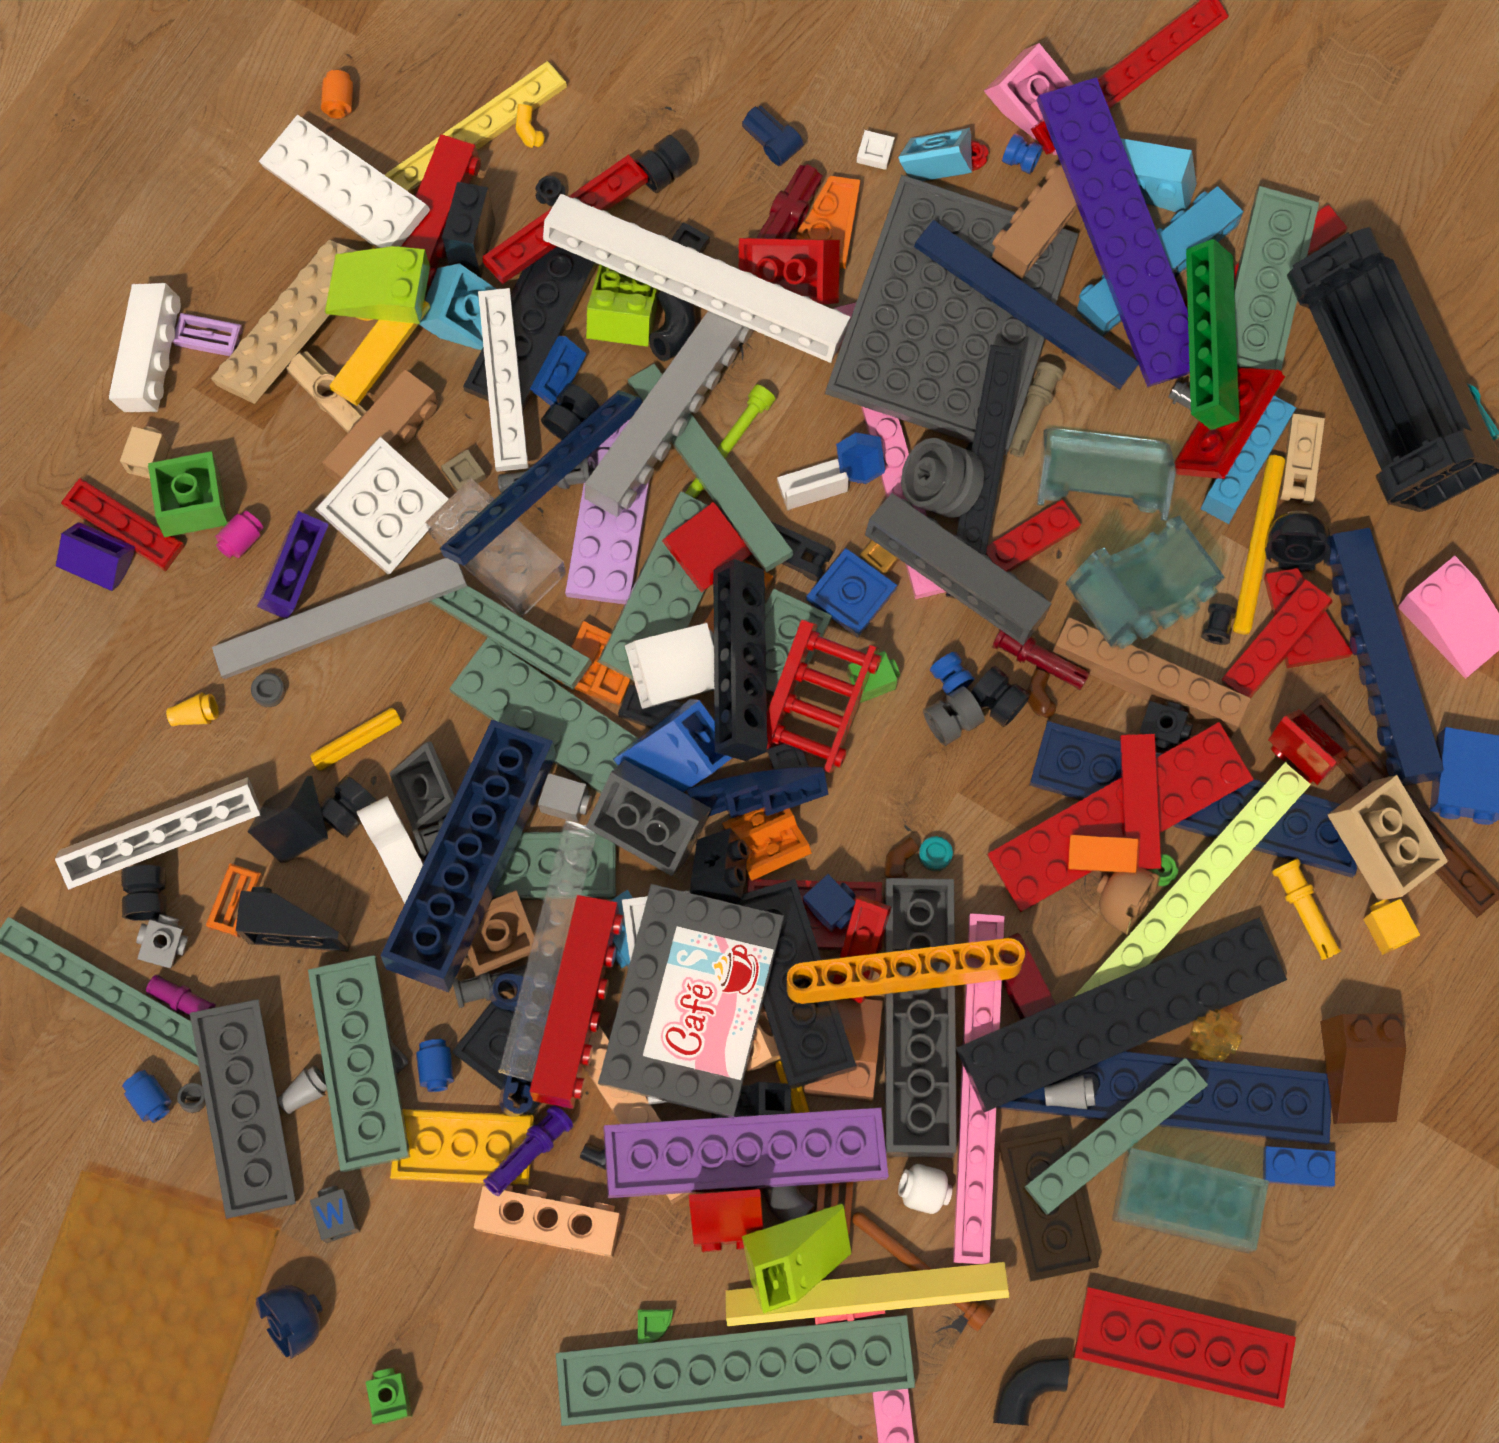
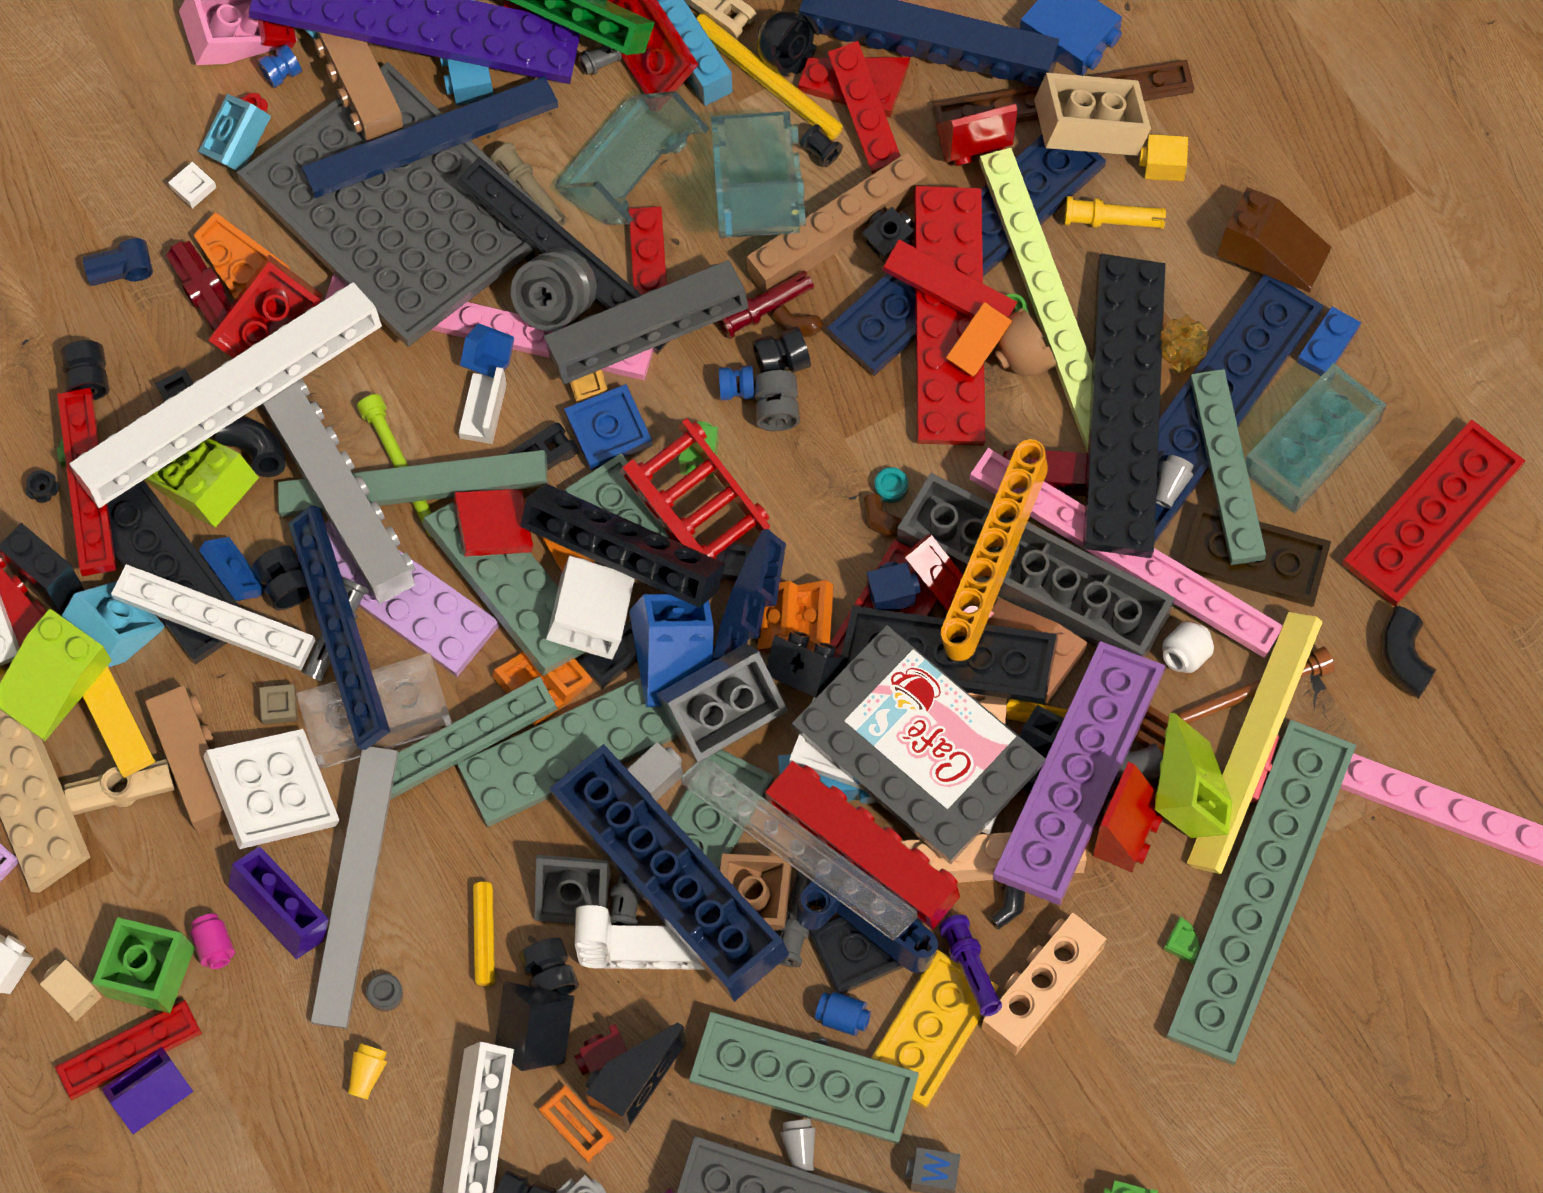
camera: 60 degrees left, 5 degrees down
none -> dark red brick [573,1024,628,1076]

